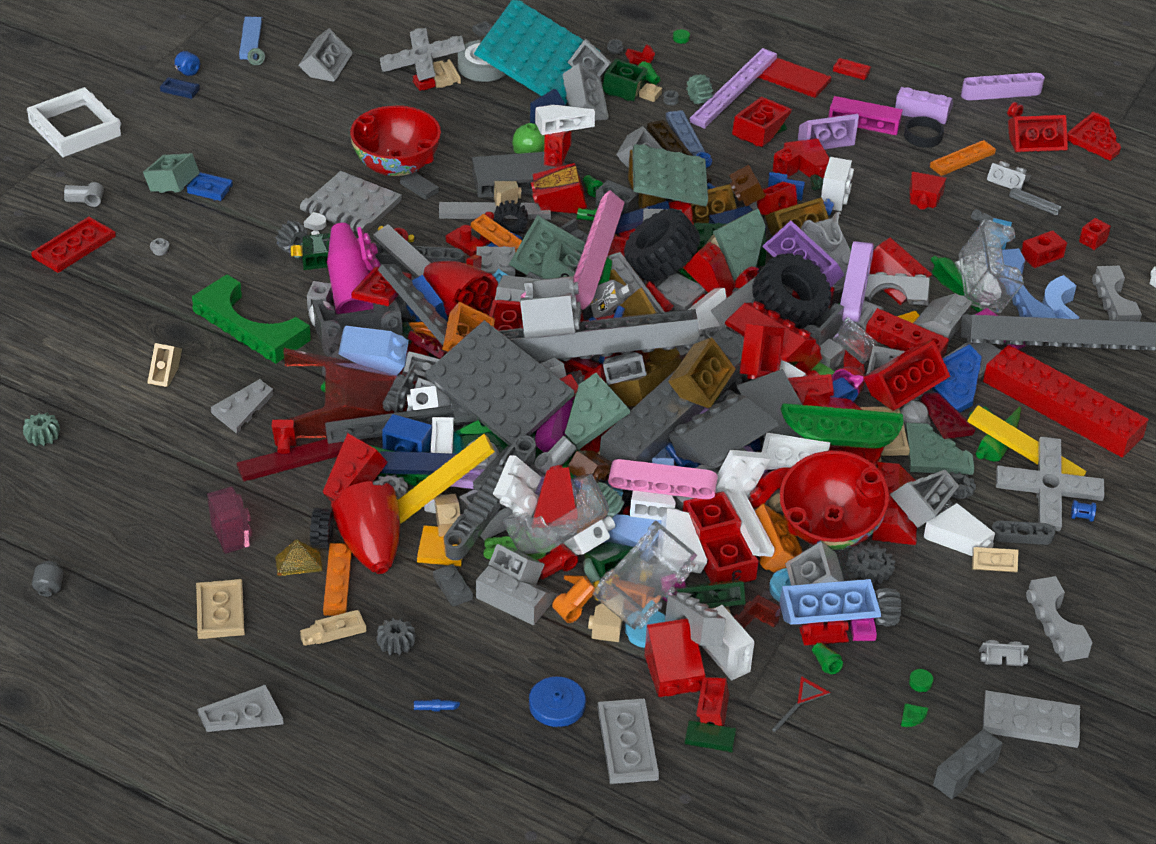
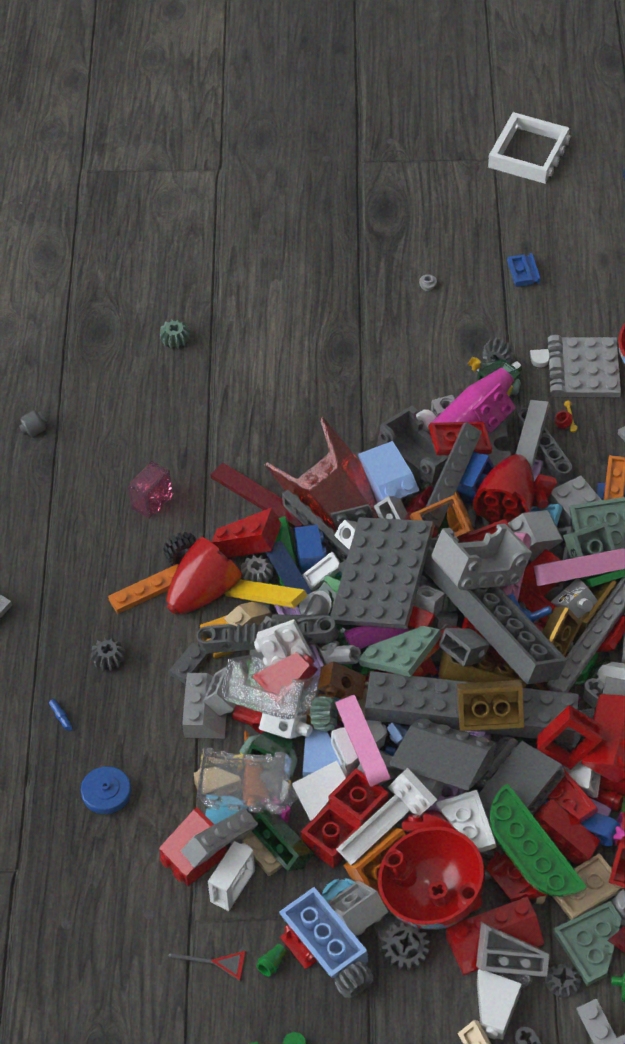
camera: 65 degrees right, 10 degrees up
red tile [31,217,116,273] -> none
light grey piece [64,182,104,207] -> none
sand green brick [143,153,200,193] -> none
tan slope [147,343,182,387] -> none
green arch [192,274,311,364] -> none
tan tile [196,579,245,639] -> none
light grey wing [211,379,273,434] -> none
red tile [272,420,297,454] -> none
clear yellow slope [275,539,322,576] -> none
tan hinge [300,610,366,646] -> none
red tile [446,225,486,257] -> none
orange piece [552,576,597,623] -> none
light grey plate [598,699,659,784] -> none
dark green tile [685,721,736,752] -> none
red hinge [697,678,729,726] -> none
clear red bracket [734,595,781,629] -> none
dark pink plate [850,618,877,641] -> none

